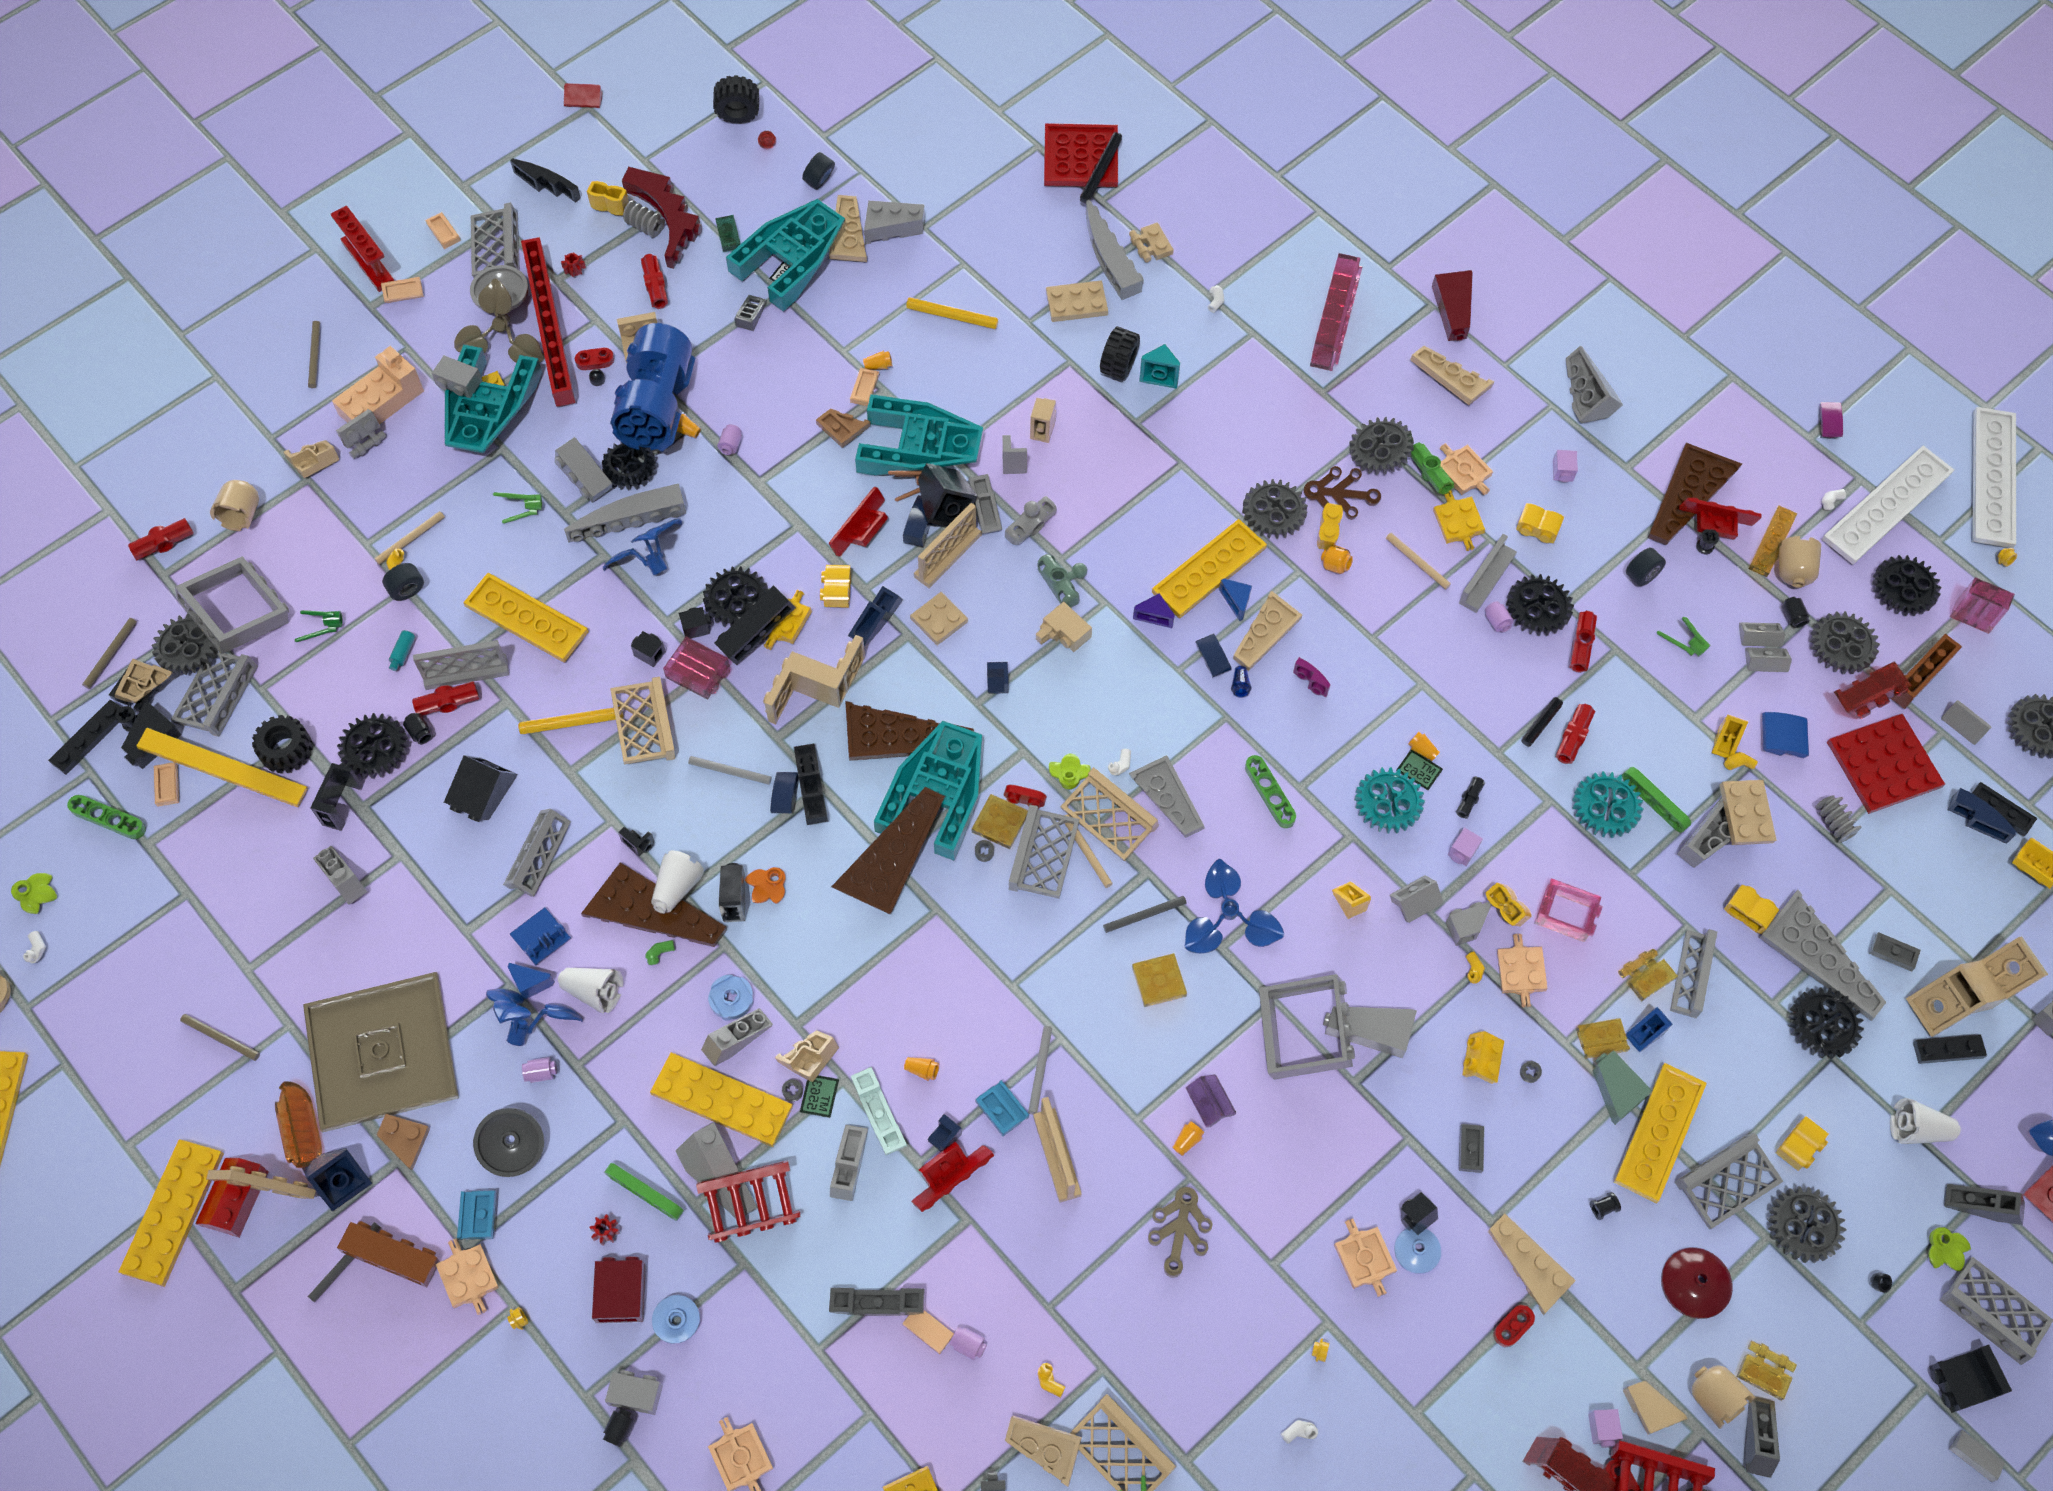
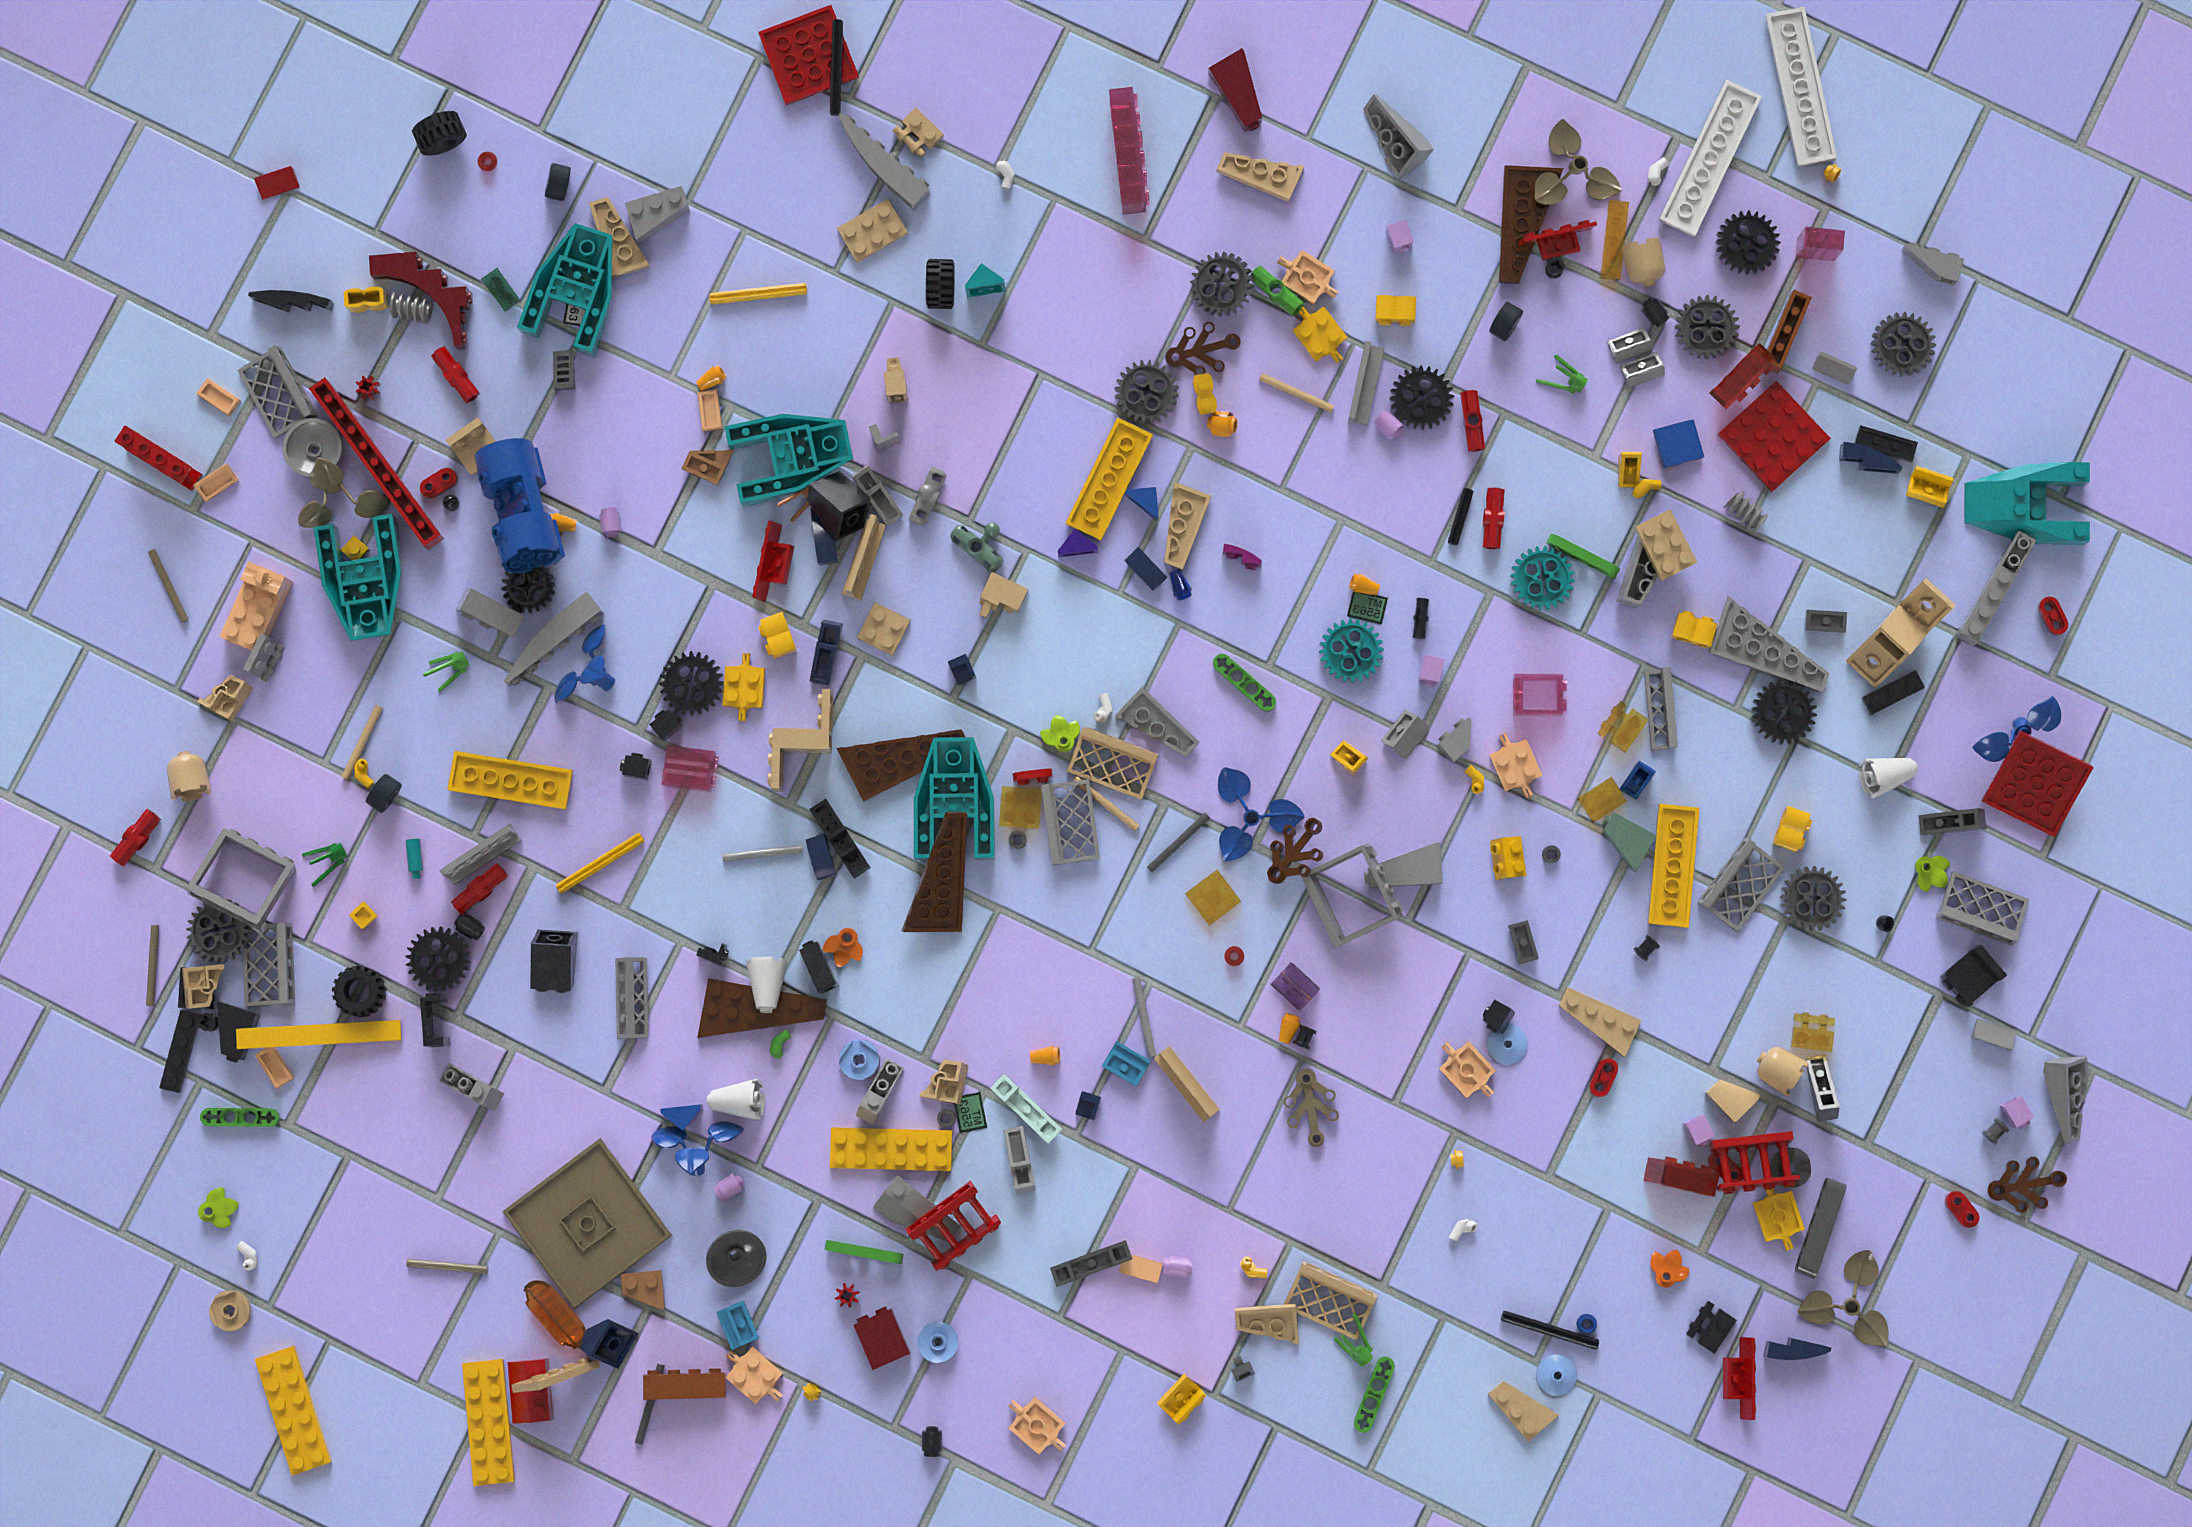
camera: 15 degrees left, 20 degrees up
light grey brick [432,355,482,398] -> none
blue hinge [510,907,571,966] -> none
light grey brick [605,1370,663,1415] -> none
tan fence [610,677,675,765] -> none
black brick [714,585,796,665] -> none
red bracket [911,1142,994,1212] -> none
yellow brick [1485,883,1532,927] -> none
dark red dish [1661,1248,1733,1319] -> none
magenta slope [1820,402,1843,438] -> none
none -> yellow plate [349,901,378,930]
none -> clear red plate [1224,946,1244,966]
none -> reddish brown plant [1267,818,1323,884]
none -> black bush [1293,1024,1317,1050]
none -> dark tan plant [1534,119,1622,205]

